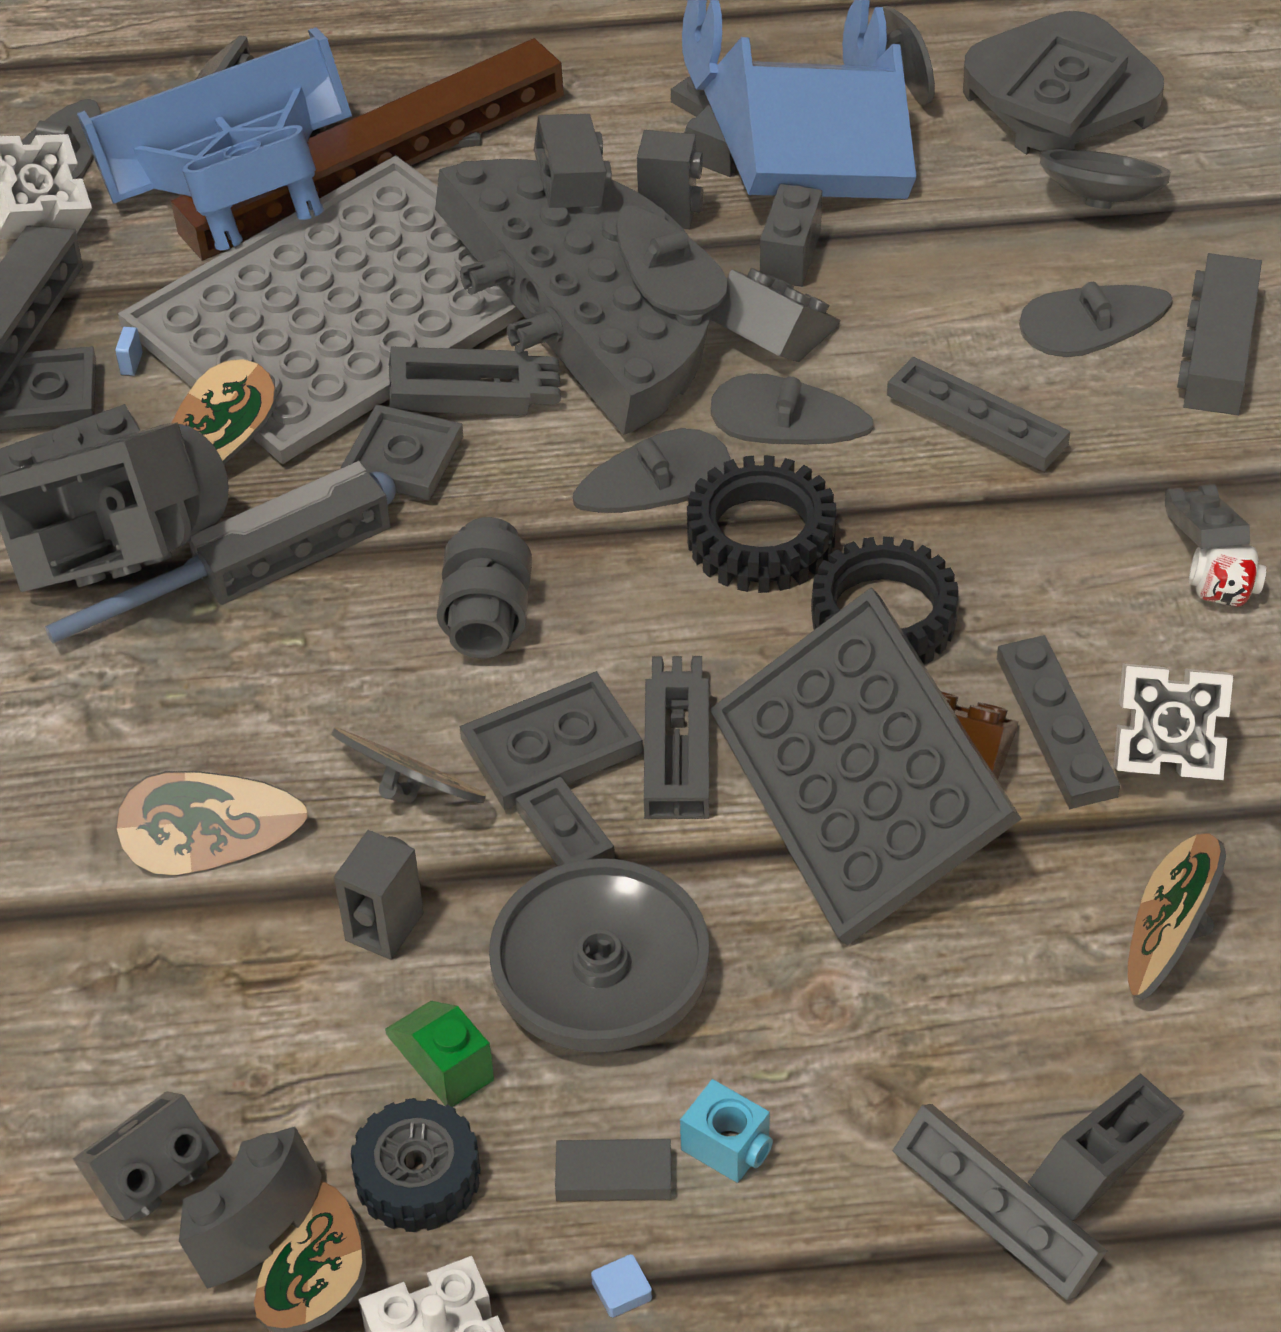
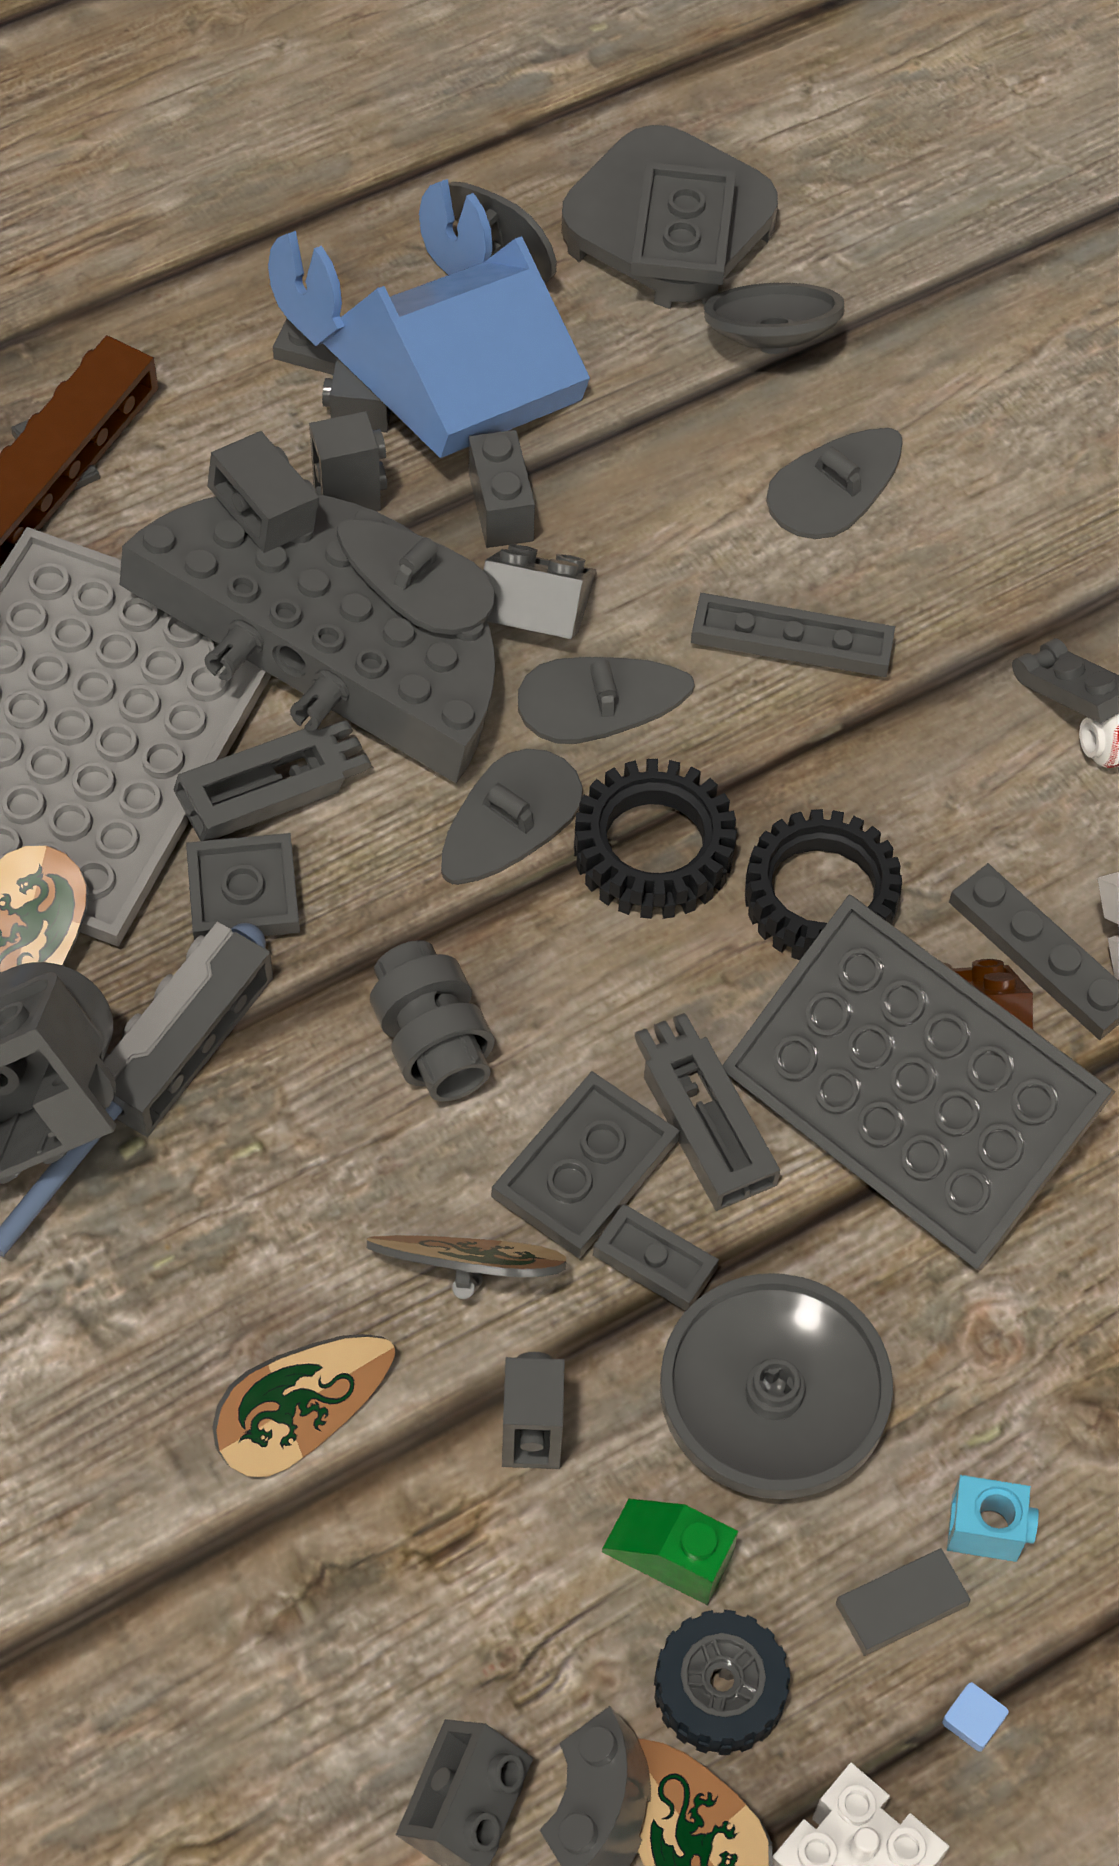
camera: 30 degrees left, 10 degrees up
dark grey brick [1177,253,1262,416] -> none

